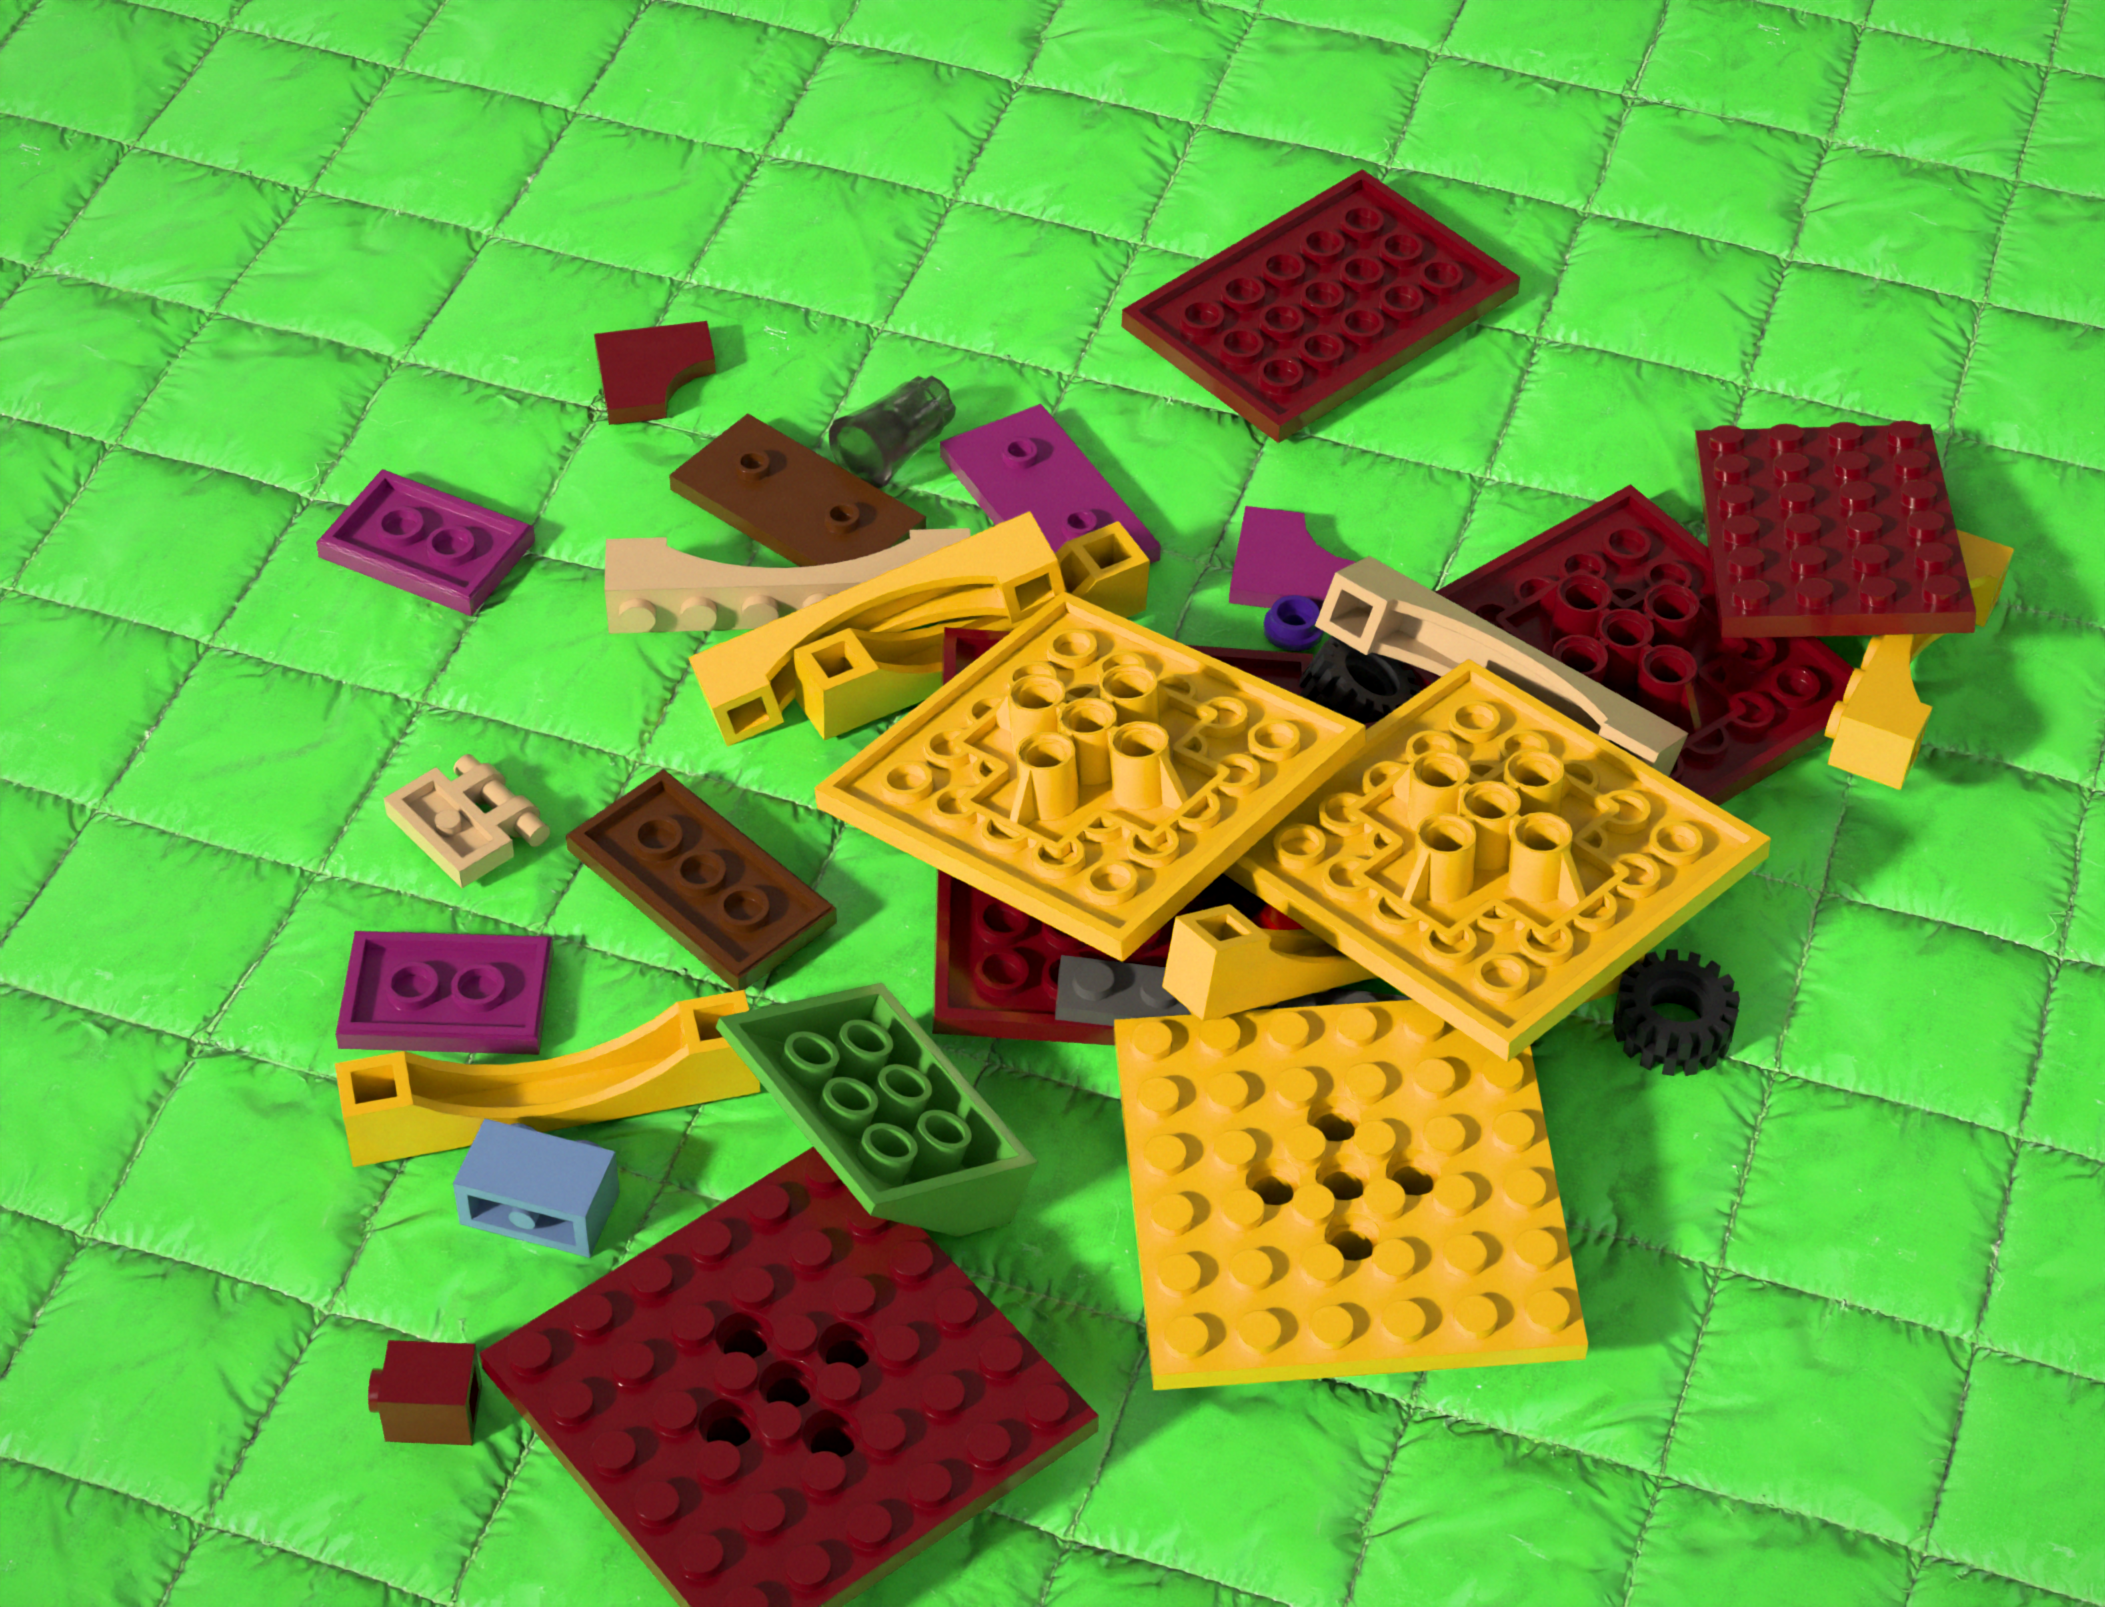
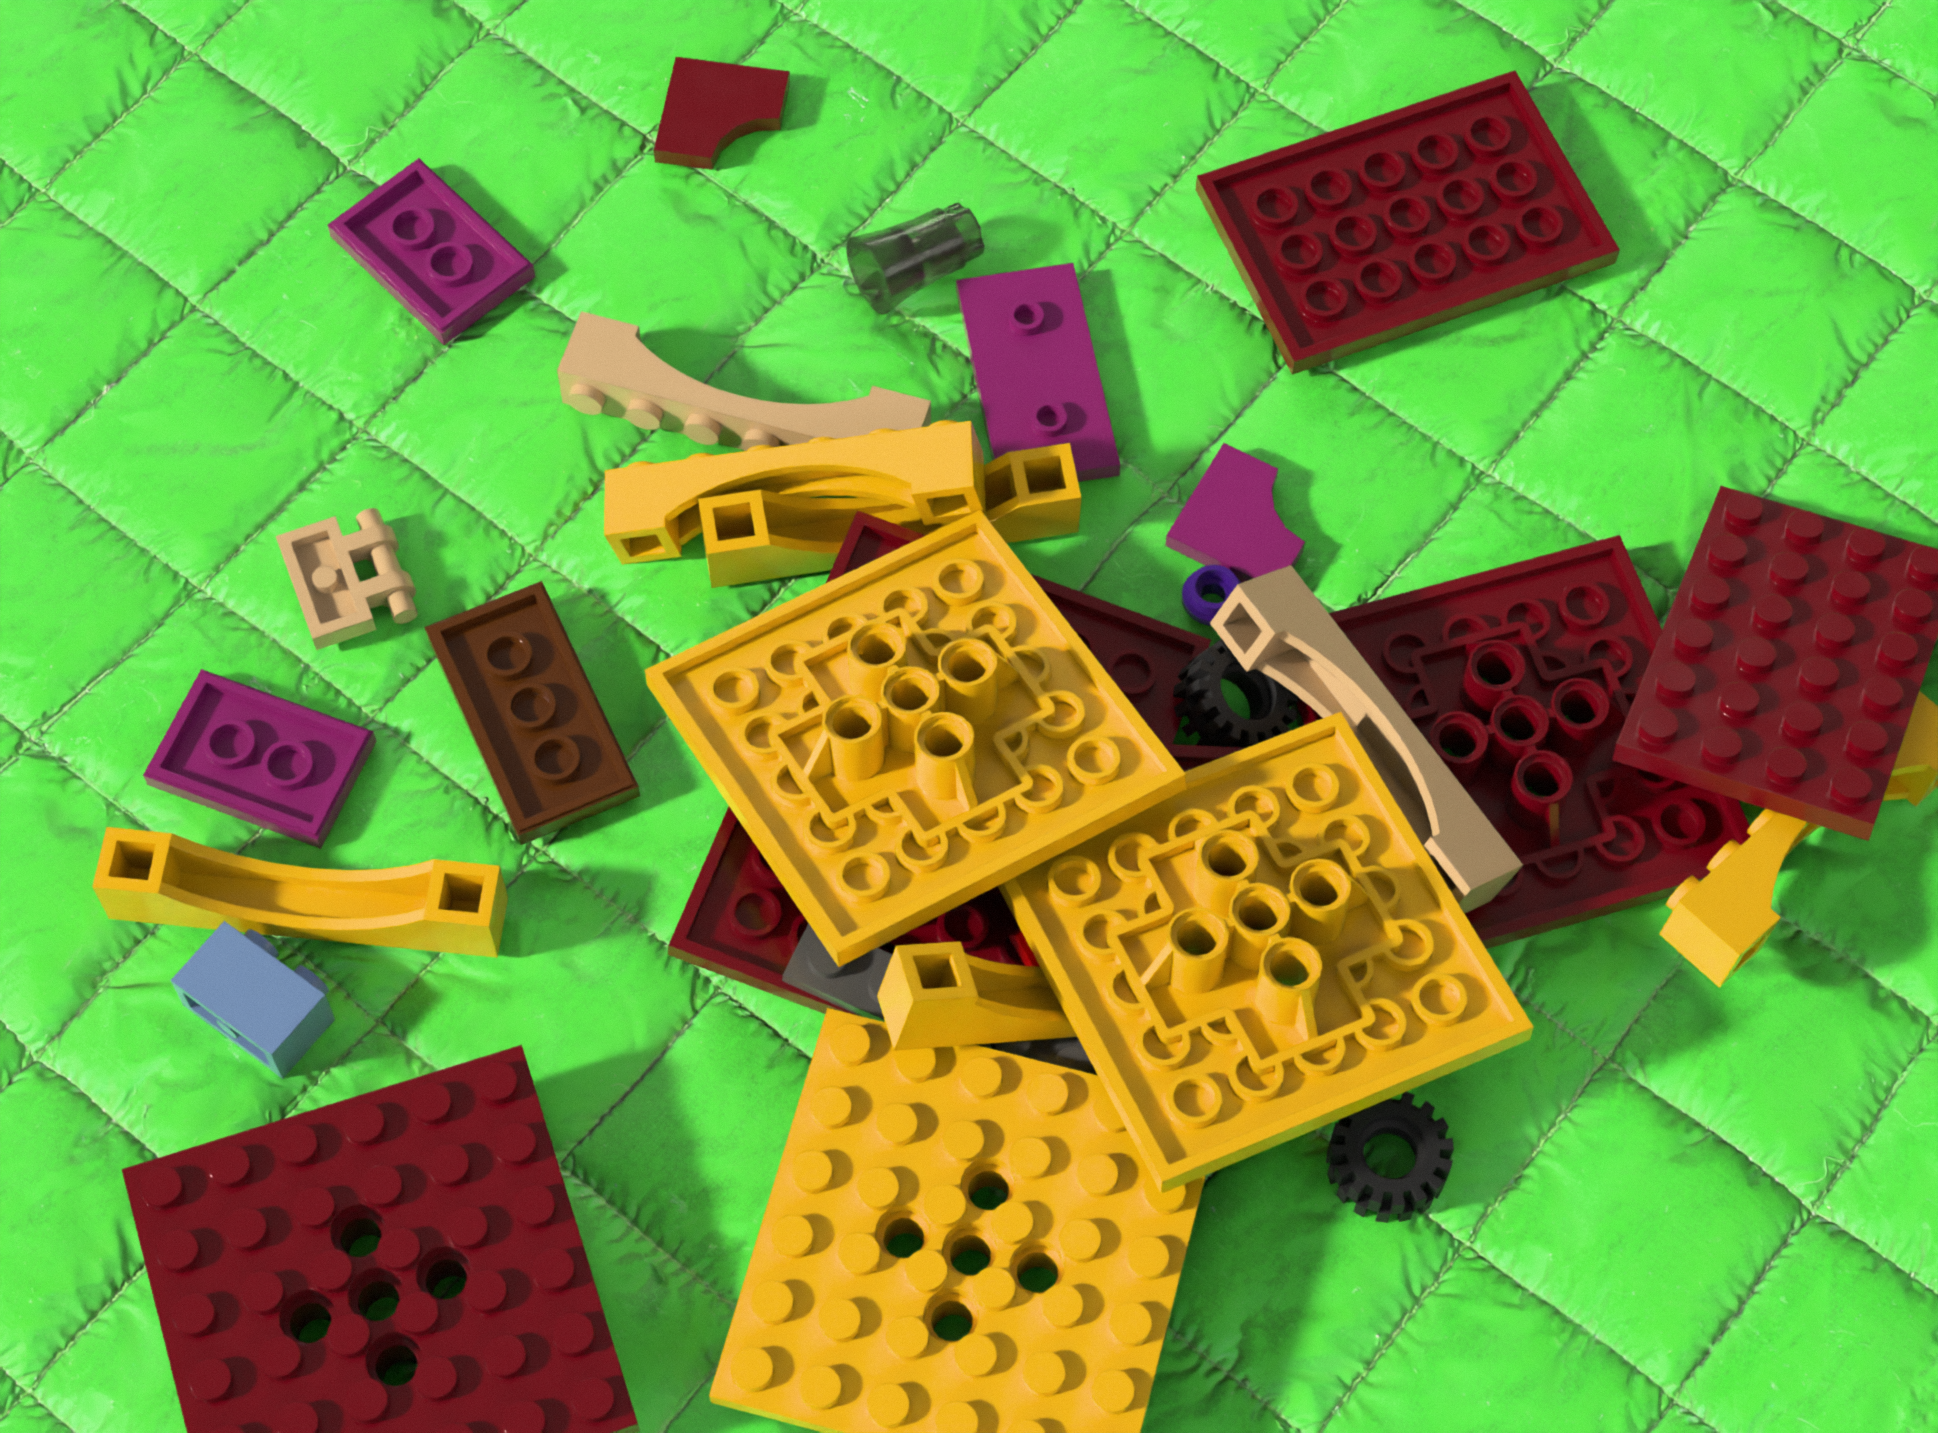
camera: 20 degrees right, 15 degrees up
dark red brick [368,1340,482,1446] -> none
reddish brown plate [669,413,926,567] -> none
bright green slope [715,983,1038,1237] -> none

